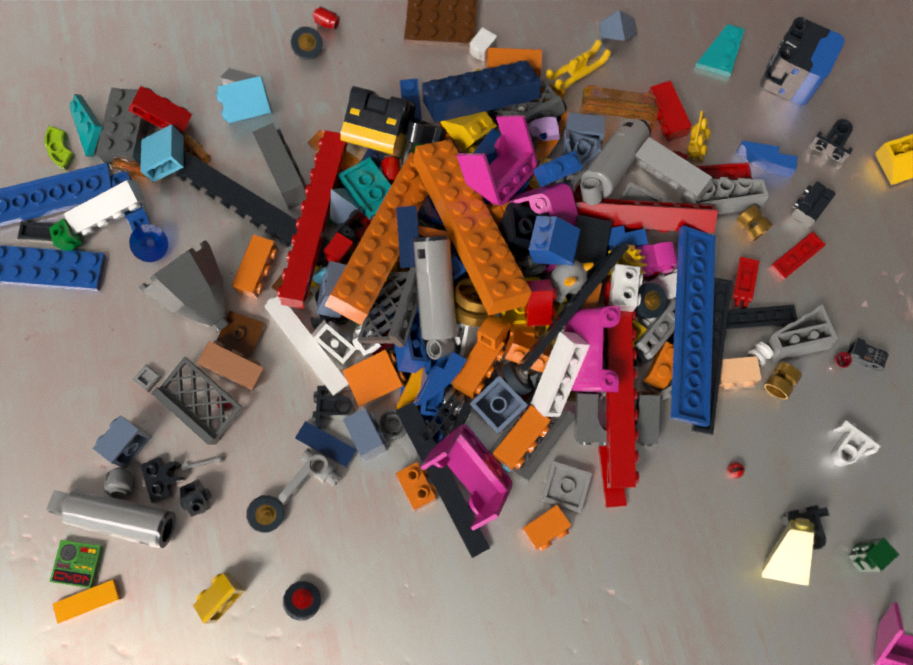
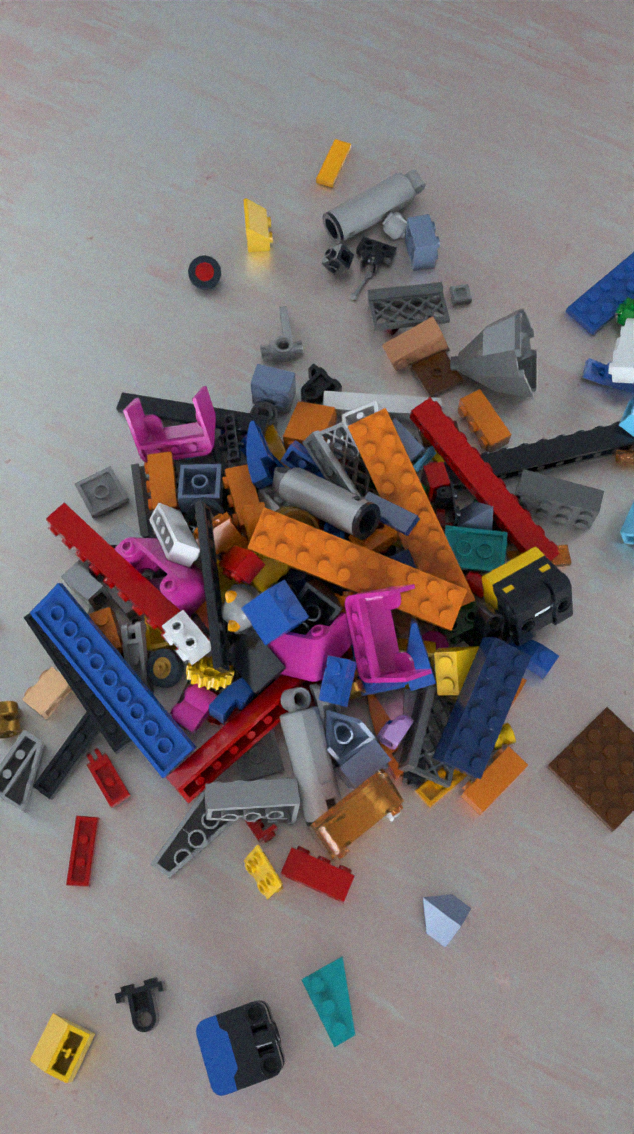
camera: 130 degrees right, 5 degrees down
tile [50,540,103,588] -> none
clear blue dish [129,224,169,262] -> none
black wheel [246,495,284,533] -> none
dark blue tile [295,421,357,468] -> none
orange brick [395,462,438,512] -> none
white brick [470,27,497,62] -> none
orange brick [522,505,571,551] -> none
yellow piece [546,40,611,90] -> none
red tile [695,162,752,180] -> none
blue slope [736,141,798,178] -> none
pearl gold wheel [736,205,773,241] -> none
white wheel [747,342,774,367] -> none
black brick [791,181,836,228] -> none

